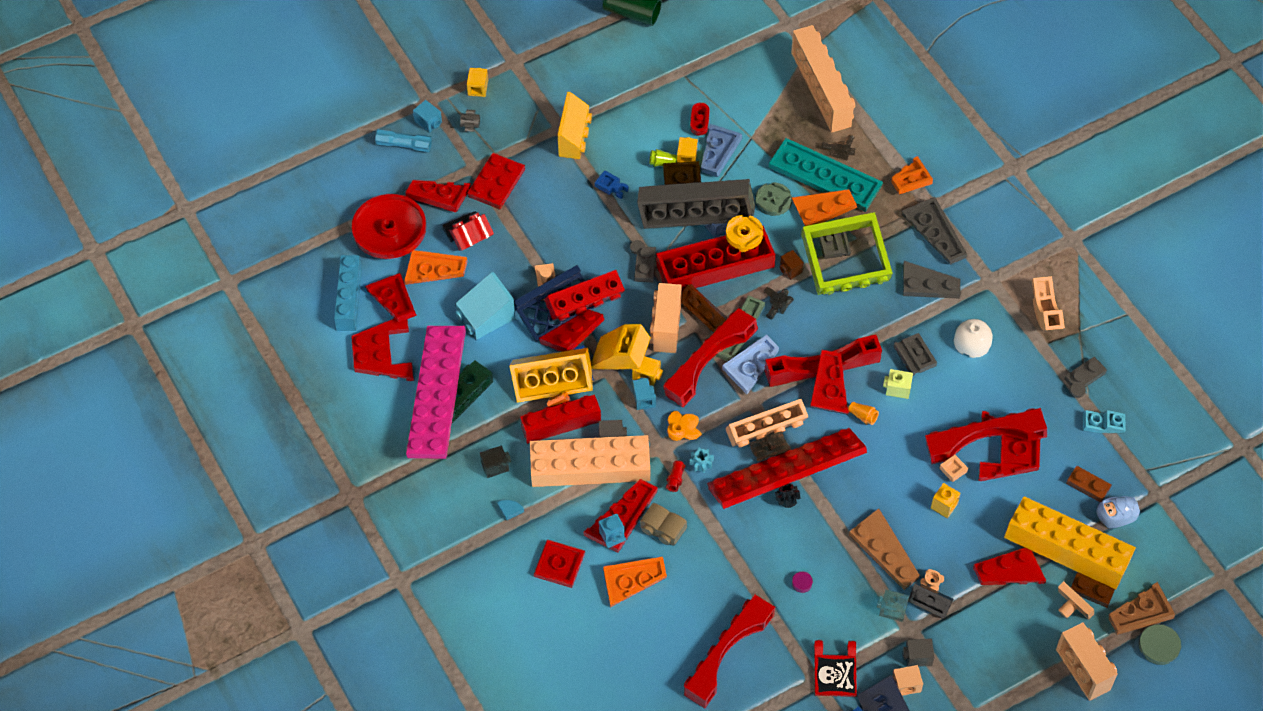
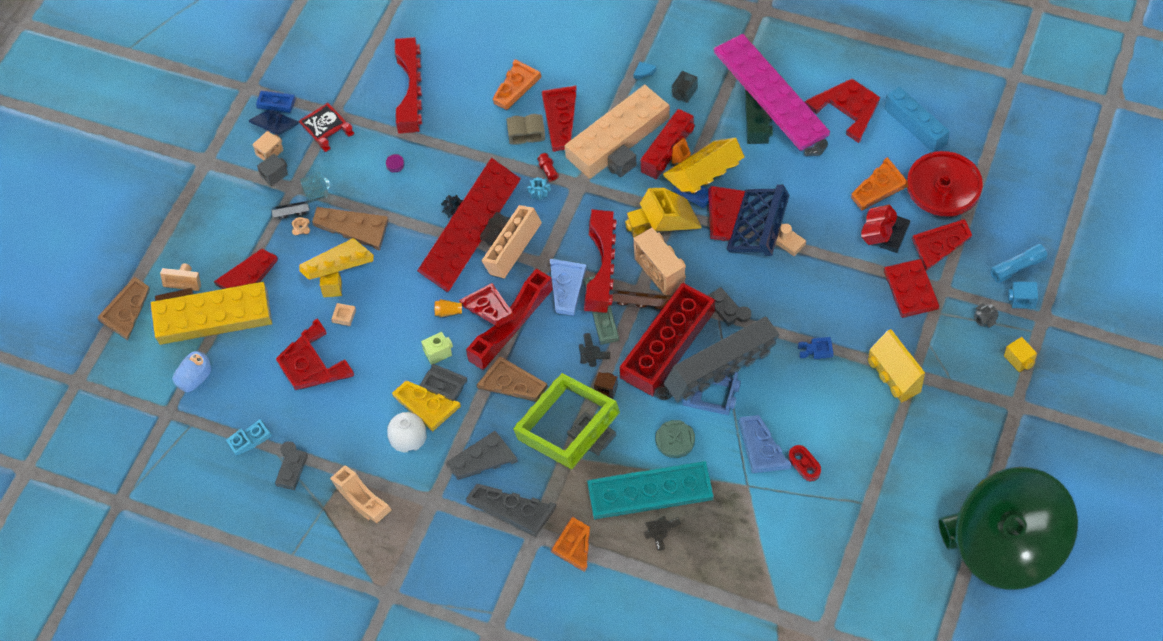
camera: 145 degrees right, 0 degrees up
red wing [365,273,417,322] -> none
medium azure slope [455,272,515,340] -> none
red tile [534,539,585,588] -> none
red brick [544,270,625,321] -> none
dark azure brick [599,514,626,548] -> none
dark azure brick [633,378,656,410] -> none
lime cone [649,149,677,167] -> none
dark brown plate [663,161,701,185] -> none
light orange plate [667,411,702,441] -> none
yellow brick [677,137,698,162] -> none
yellow plate [726,215,763,252] -> none
light nougat brick [791,25,855,133] -> none
orange wing [792,190,857,226] -> none
red arch [925,408,1047,464] -> none
light nougat brick [1056,622,1118,701] -> none
dark orange plate [1066,466,1112,502] -> none
sand green tile [1139,624,1181,665] -> none
none -> yellow wing [299,238,374,280]
none -> yellow wing [392,380,461,432]
none -> medium nougat wing [477,356,548,402]

